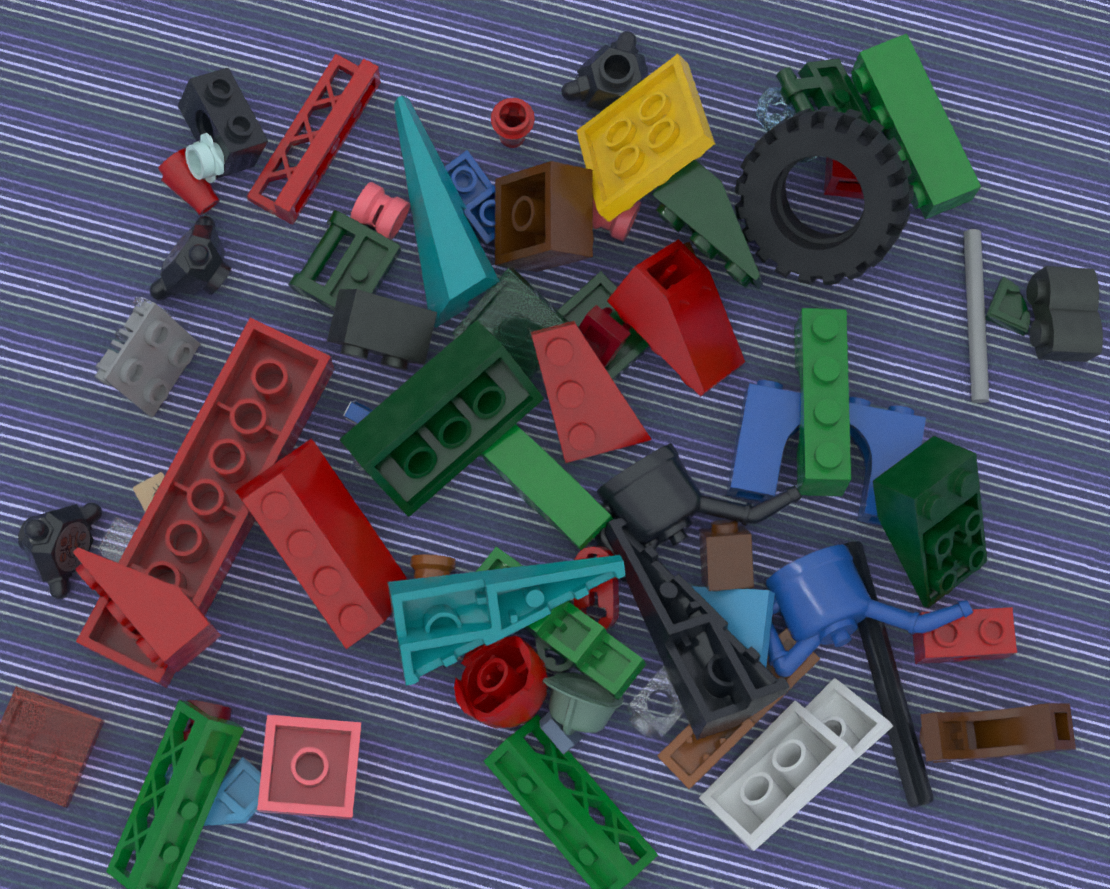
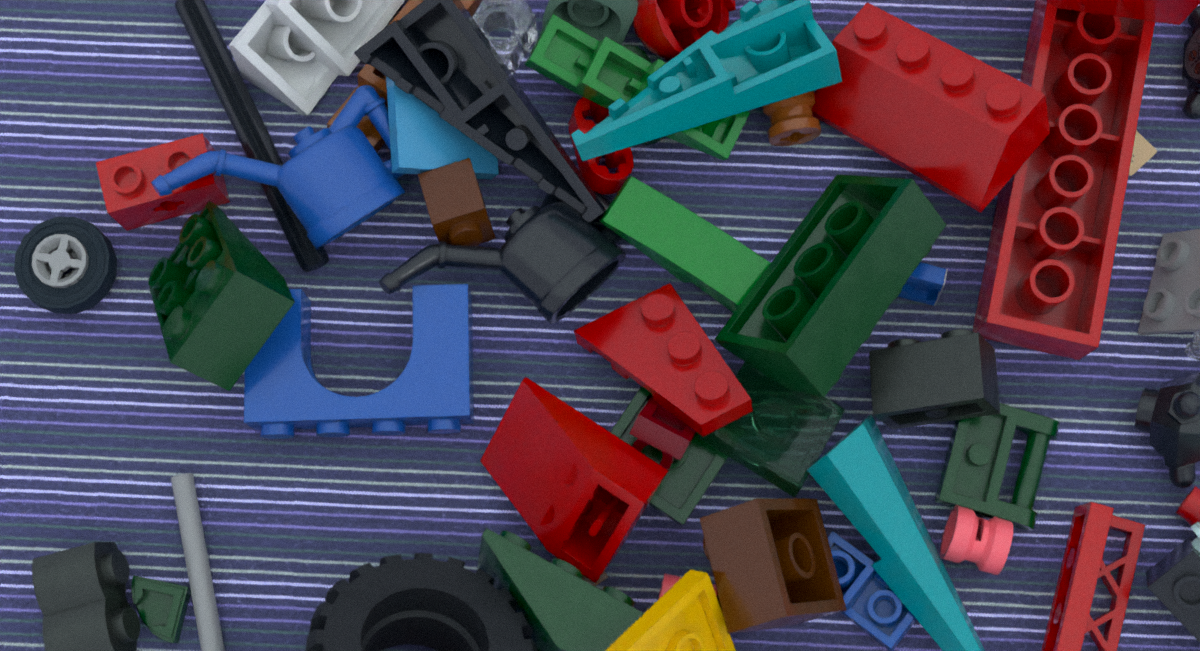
camera: 175 degrees right, 0 degrees up
clear piece [99,516,137,563] -> none
green arch [794,308,851,497] -> none
reddish brown arch [920,703,1076,763] -> none
none -> black wheel [14,217,117,314]

